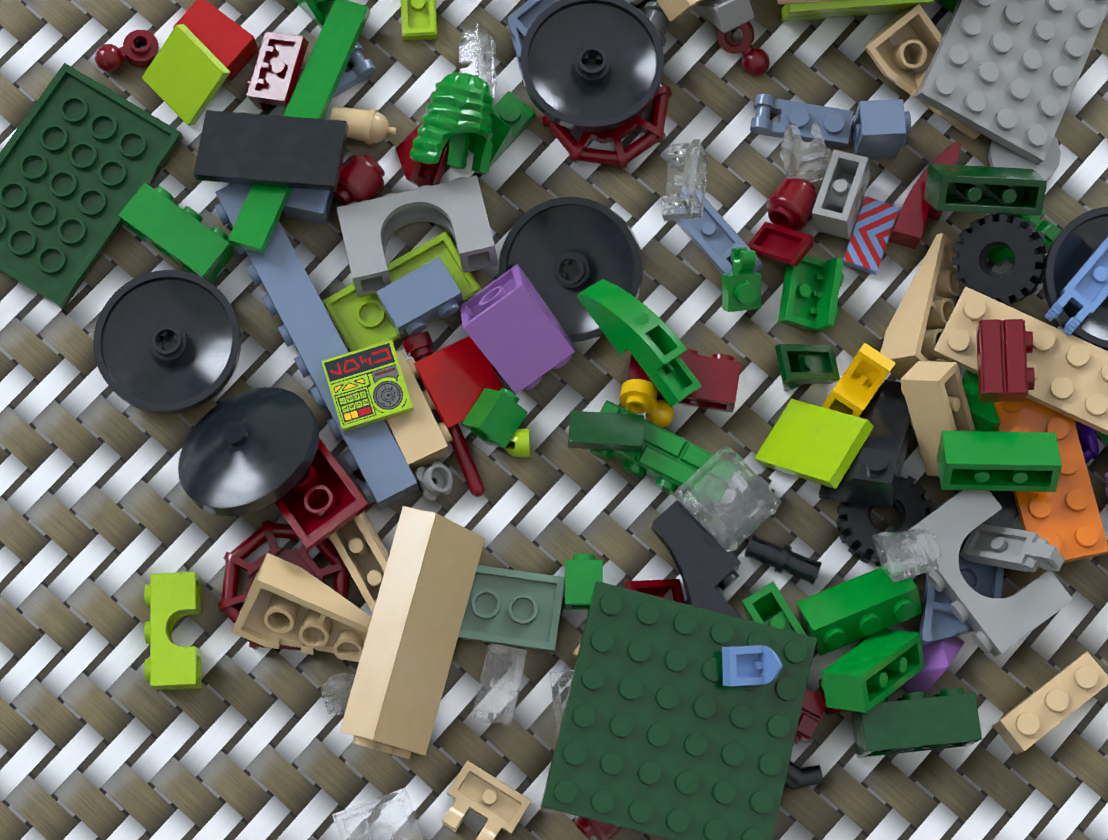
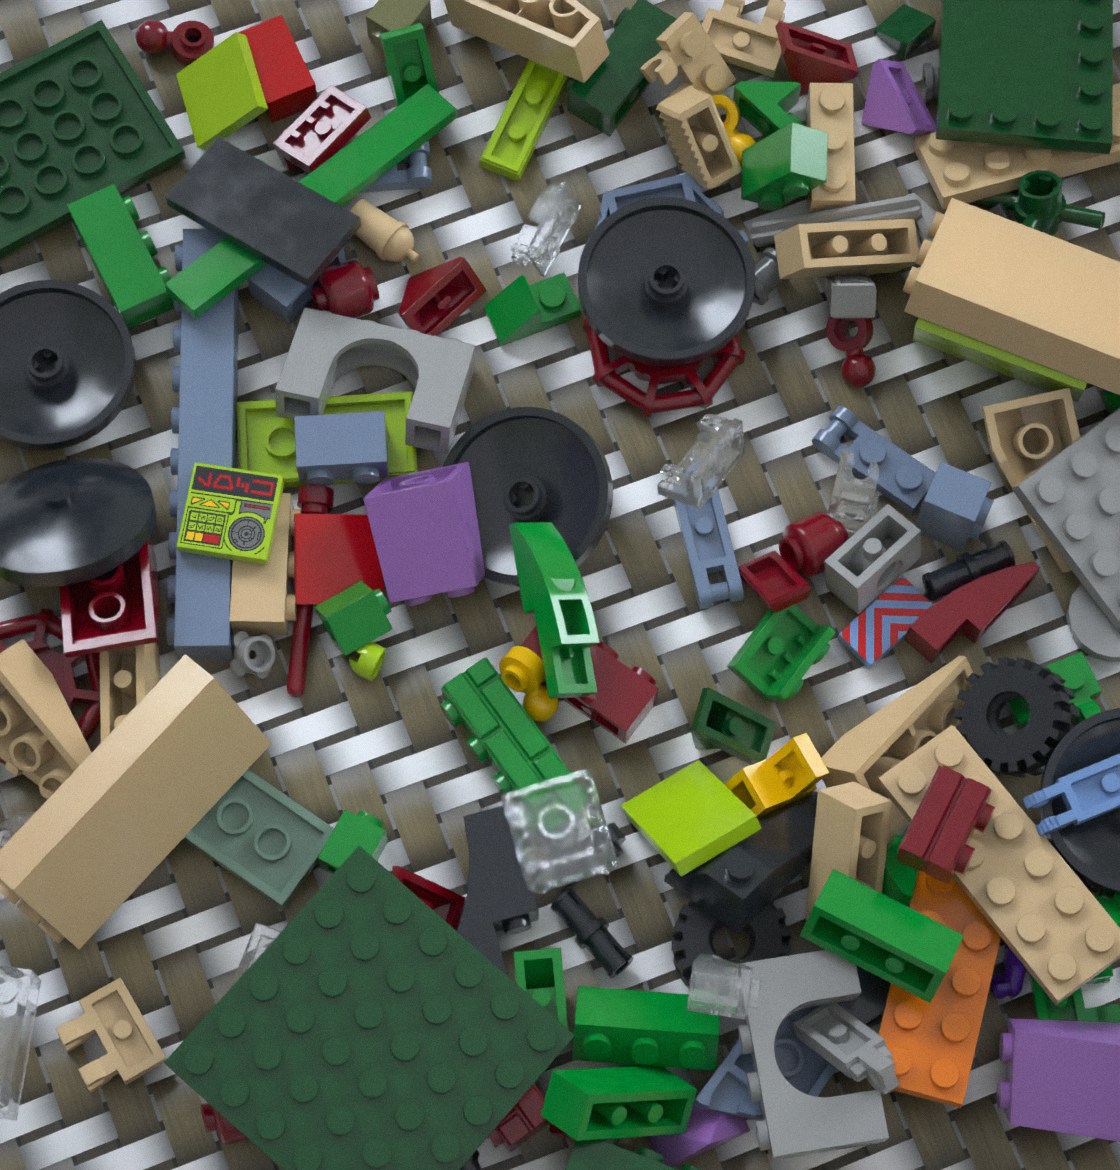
camera: 25 degrees right, 5 degrees down
green hair [410,72,494,175] -> none
clear hinge [471,643,528,728] -> none
dark green slope [568,411,644,452] -> none
green plate [722,247,761,312] -> none
medium blue plate [722,645,783,686] -> none
dark green brick [923,163,1047,216] -> none
none -> black pin [922,540,1015,601]

